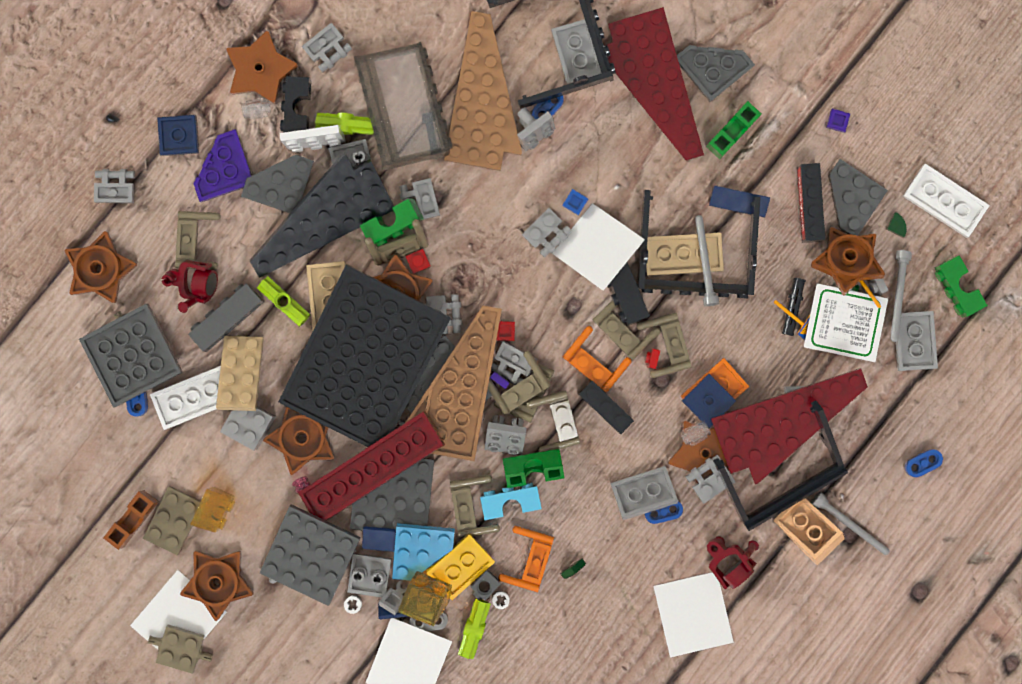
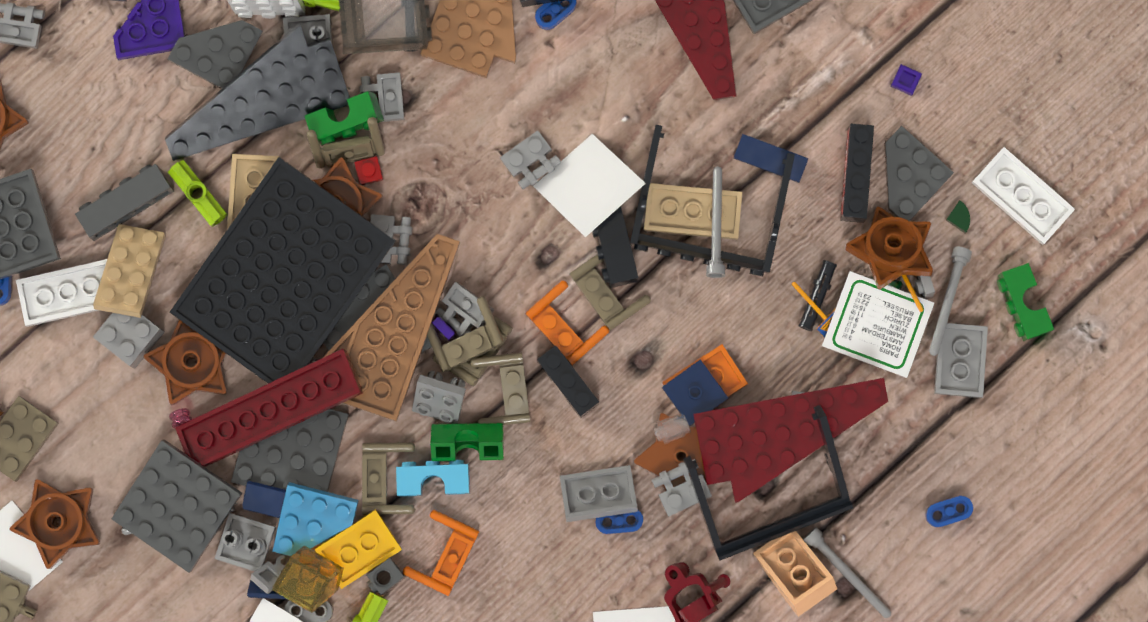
camera: 10 degrees right, 5 degrees down
dark red piece [161,260,218,313] -> none
dark tan plate [175,211,221,270] -> none
clear yellow slope [190,487,235,532] -> none
white bush [344,595,362,614] -> none
white bush [492,591,509,609] -> none
red plate [496,321,515,341] -> none
light grey plate [517,107,556,152] -> none
dark green tile [560,558,586,579] -> none
blue plate [562,189,588,216] -> none
dark tan plate [636,313,692,378] -> none
red plate [645,349,661,369] -> none
green arch [706,101,762,159] -> none

